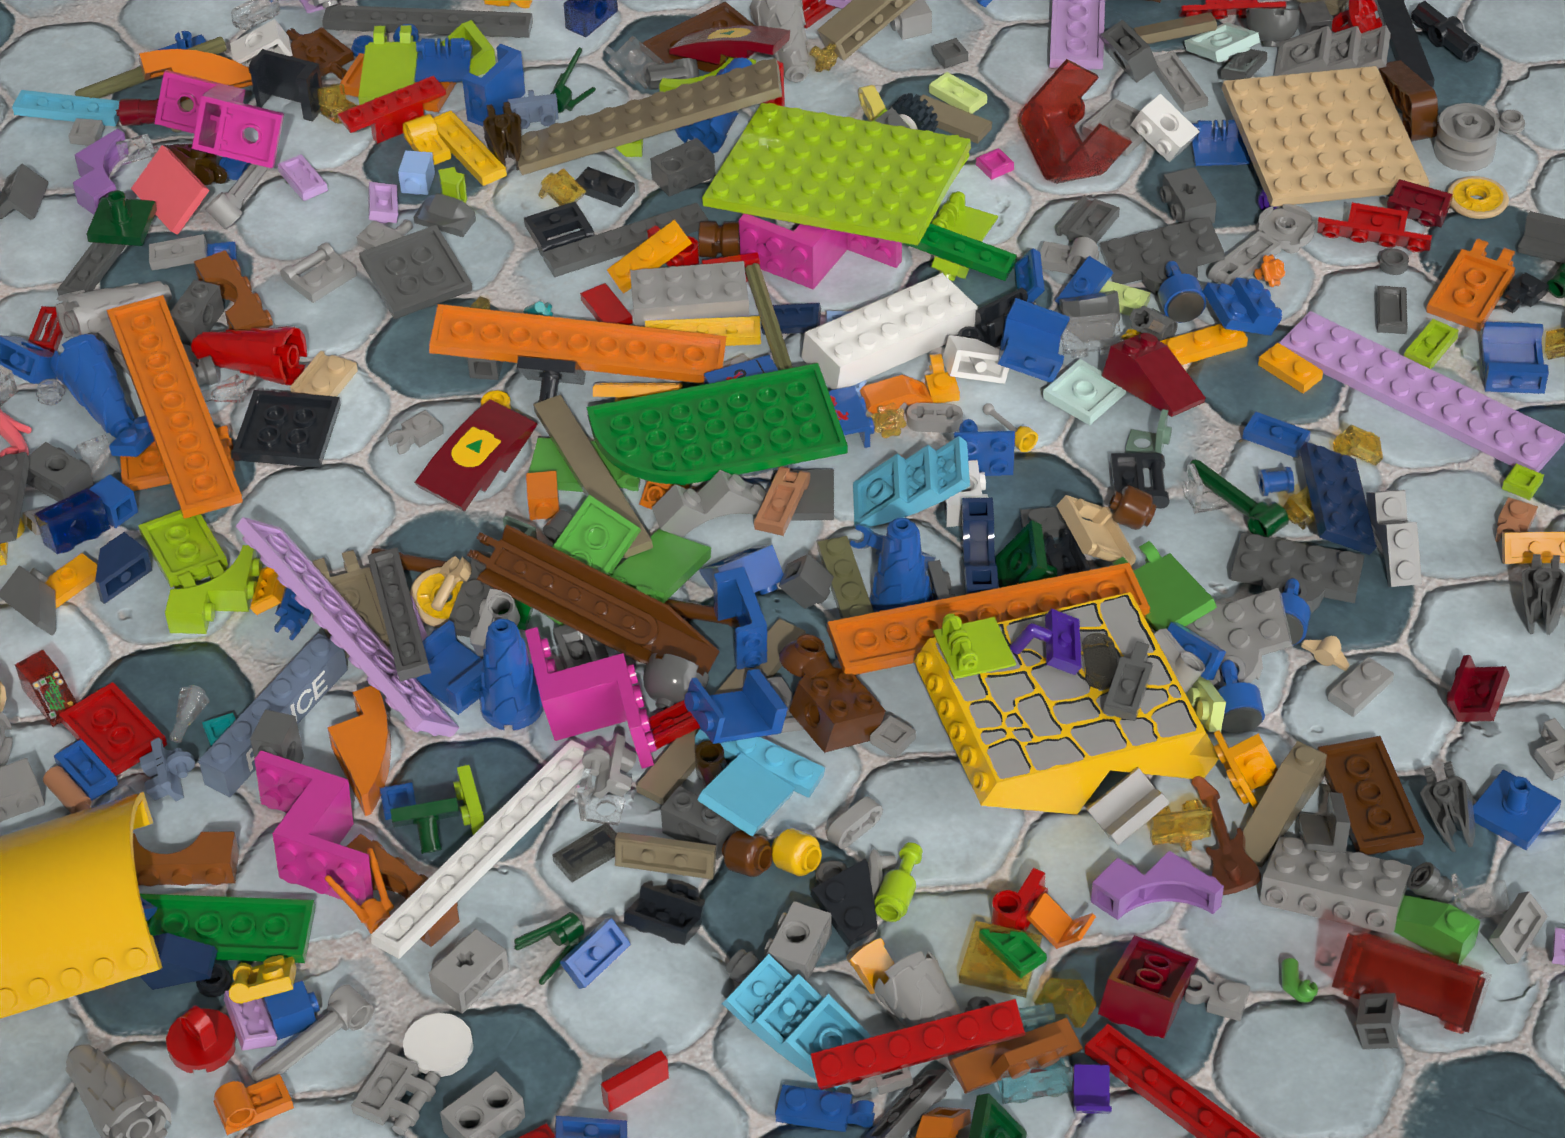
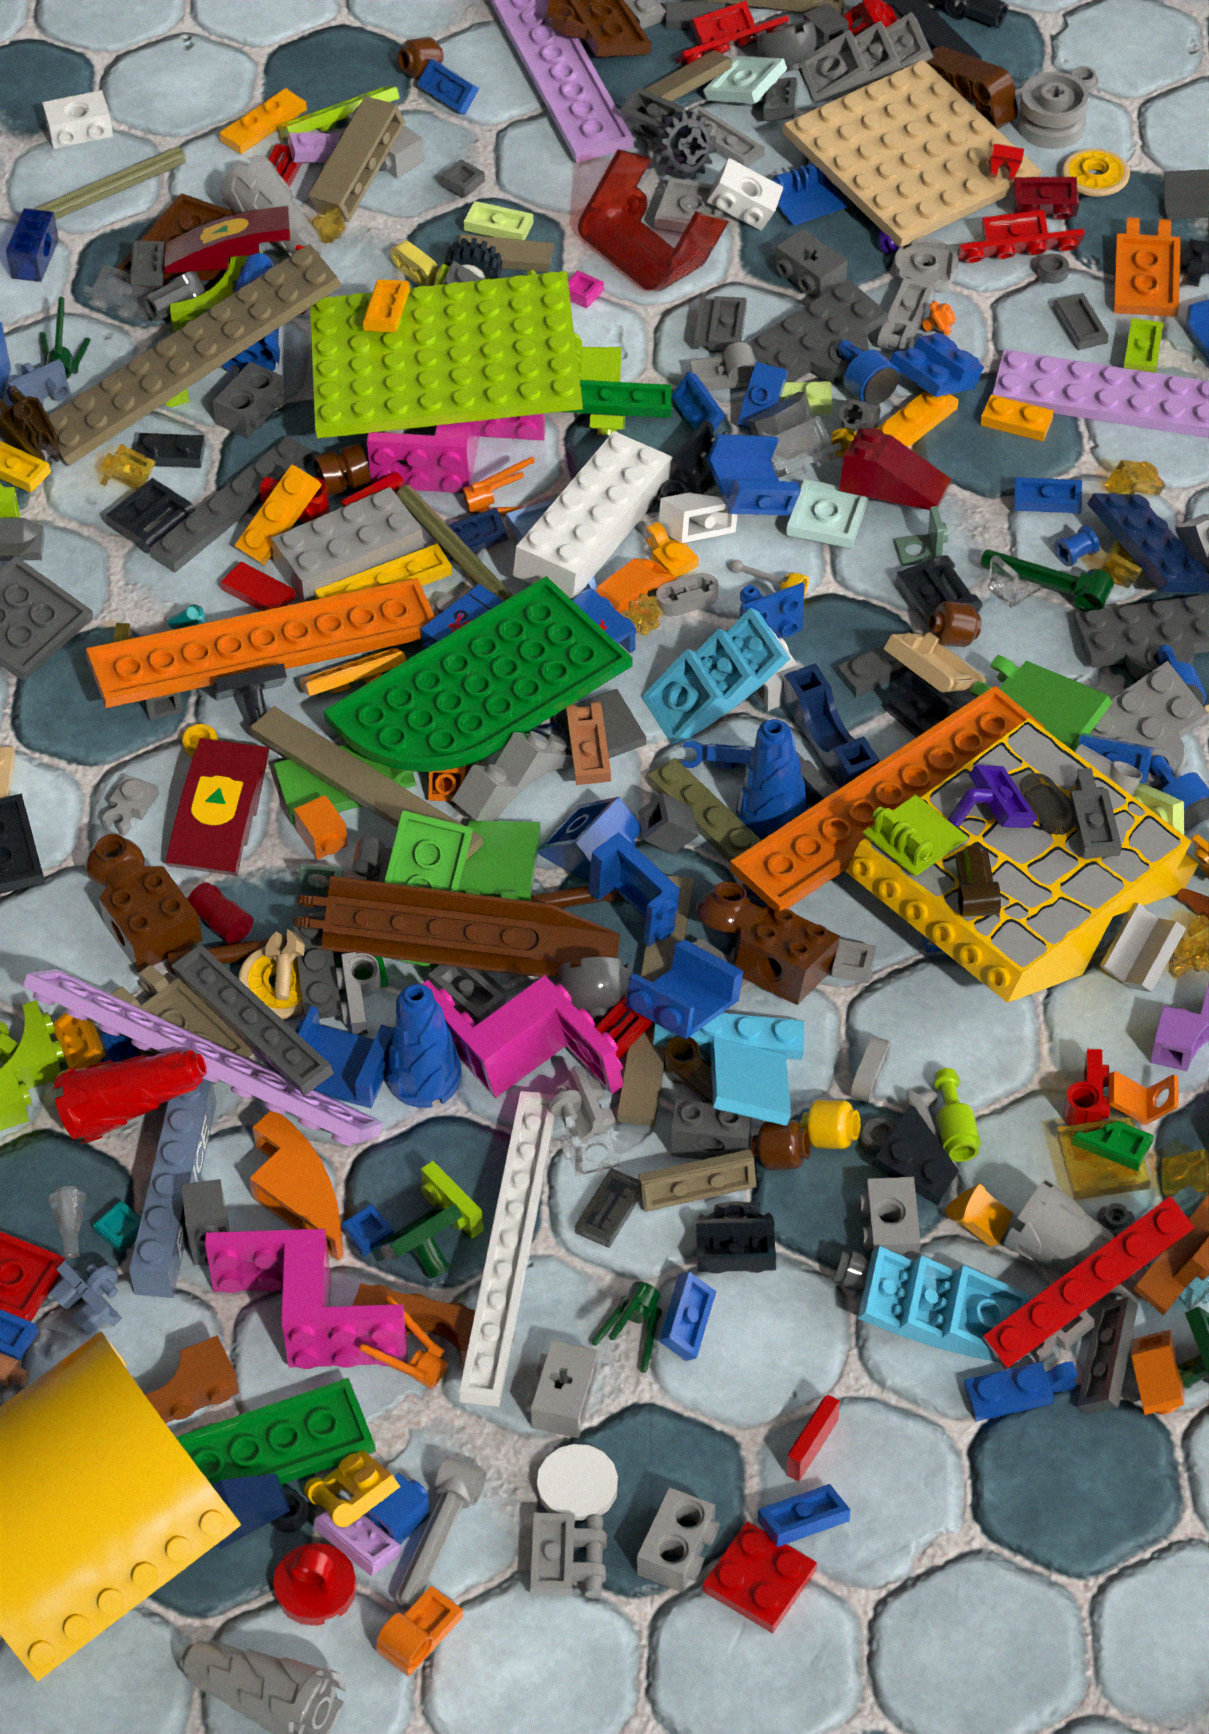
camera: 25 degrees left, 5 degrees up
dark green tile [996,520,1057,588] -> none
none -> red cone [54,1049,207,1144]
none -> reddish brown brick [85,834,203,973]
none -> dark grey plate [131,241,164,286]
none -> dark red piece [188,882,254,945]
none -> light orange plate [363,279,410,333]
none -> orange plant [462,457,535,515]
none -> black gear [654,111,717,180]
none -> dark brown piece [955,845,1001,917]
none -> red tile [988,143,1025,181]

